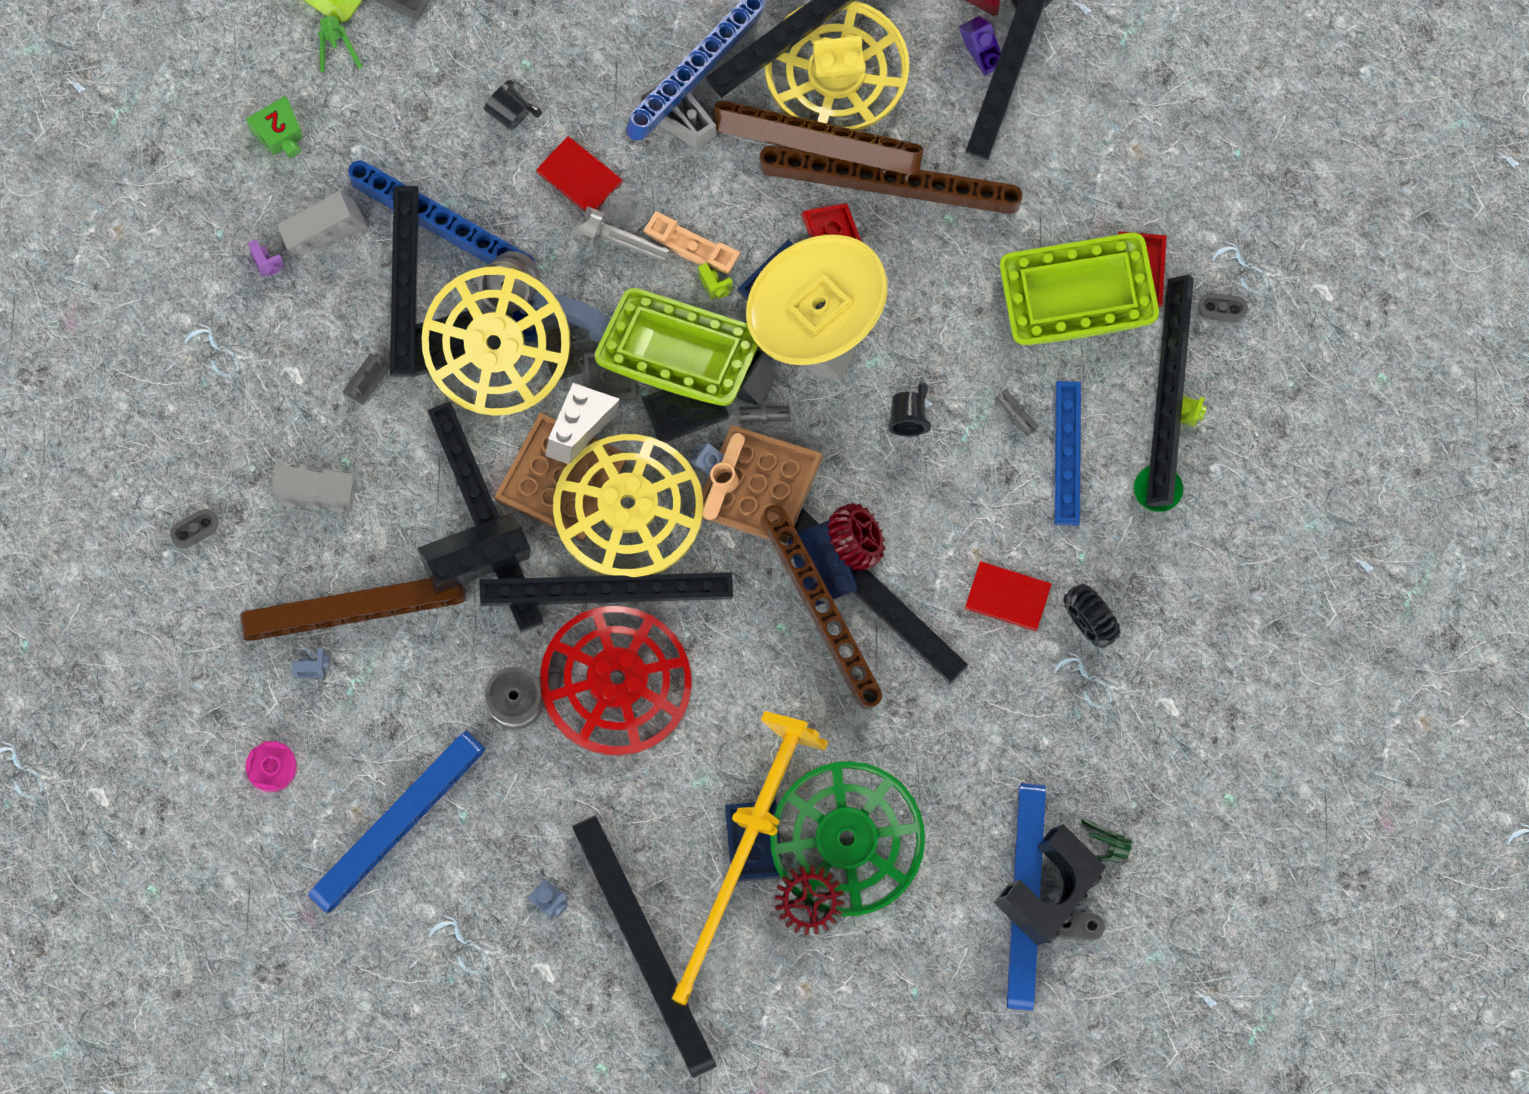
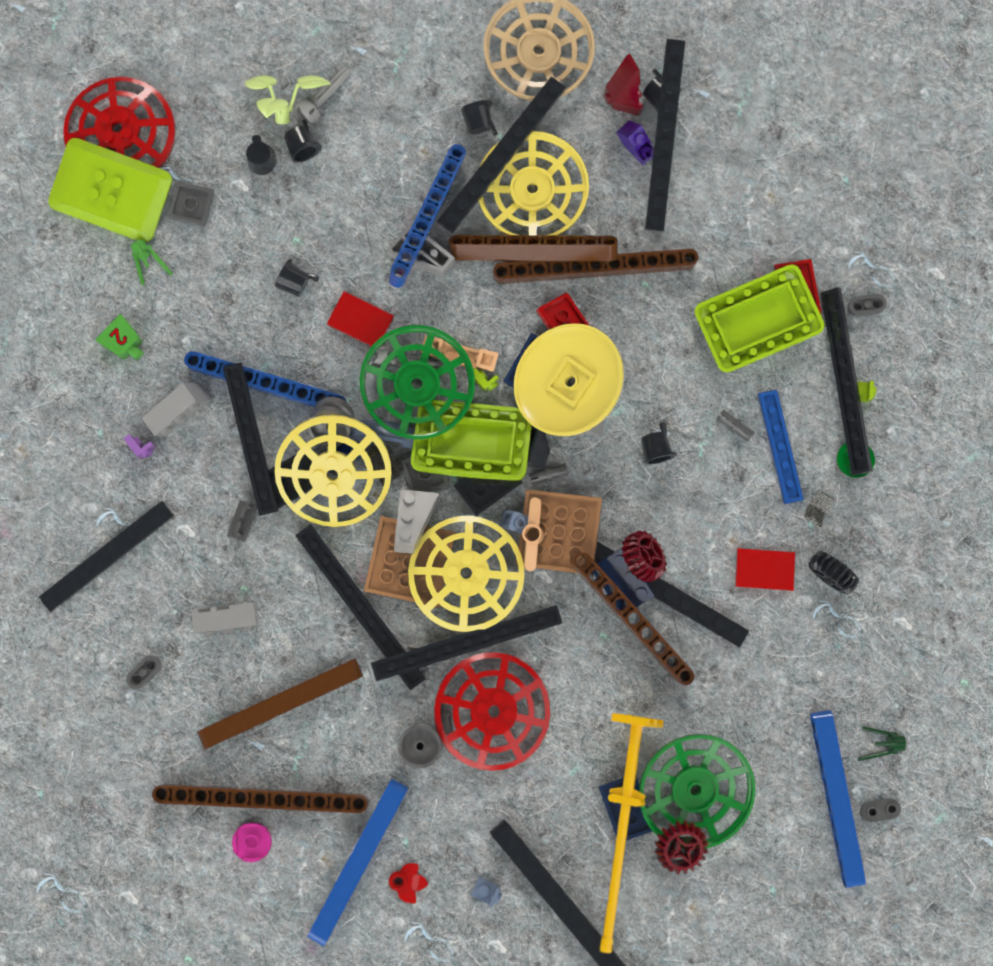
camera: 15 degrees left, 10 degrees up
sand blue bracket [291,647,330,678] -> none
black slope [417,513,531,594] -> none
light yellow bracket [813,35,865,78] -> none
black arch [994,824,1106,945] -> none
none -> black tile [39,501,174,612]
none -> reddish brown beam [152,784,369,813]
none -> green dish [359,325,475,440]
none -> red plate [389,863,428,904]
none -> clear smoke bracket [804,490,835,527]

